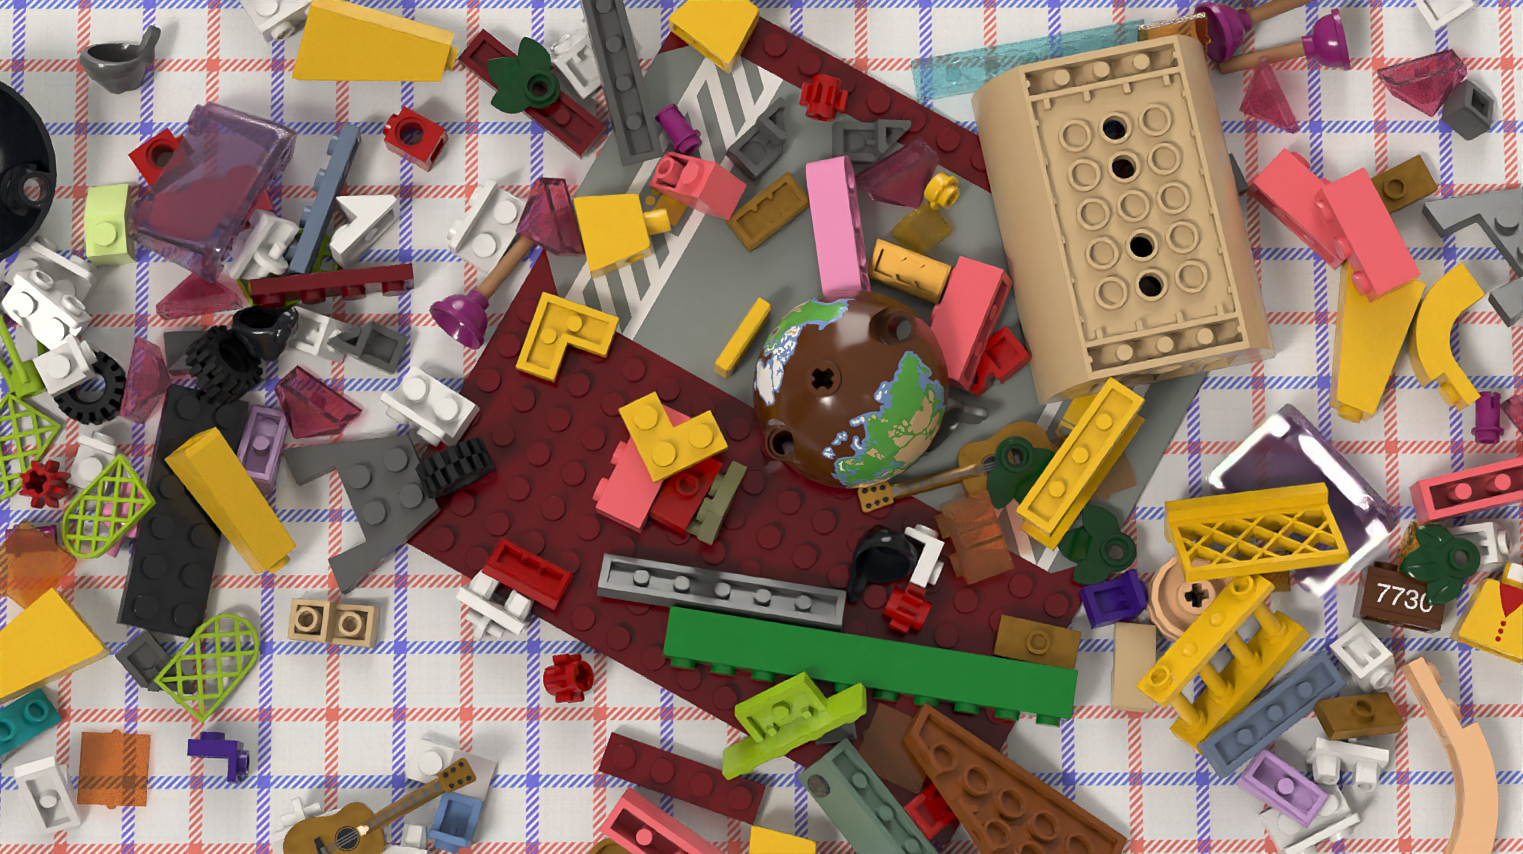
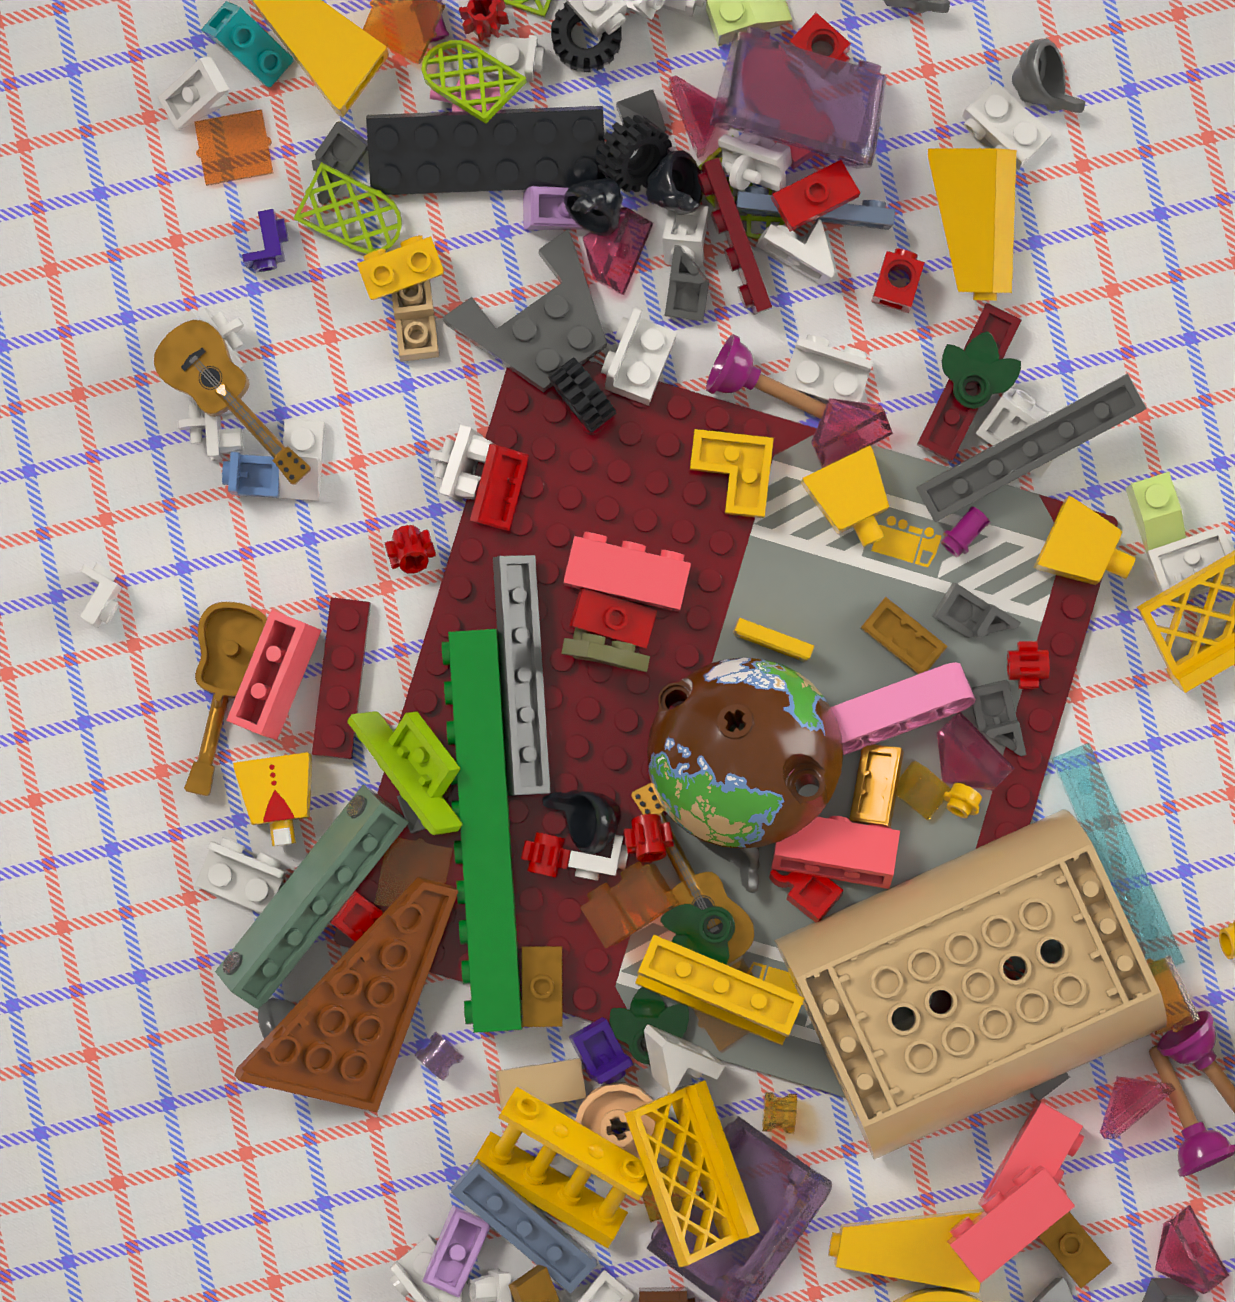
camera: 85 degrees right, 5 degrees up
clear pink slope [119,337,172,425] -> none
yellow slope [164,427,297,574] -> none
yellow plate [618,392,728,484] -> none
coral slope [649,151,747,220] -> none
none -> yellow bracket [357,235,444,300]
none -> clear purple wheel [415,1031,465,1081]
none -> black hat [564,178,623,237]
none -> red gear [624,814,674,862]
none -> white slope [644,1024,725,1093]
none -> clear yellow wheel [762,1092,797,1134]
none -> red plate [771,160,860,232]

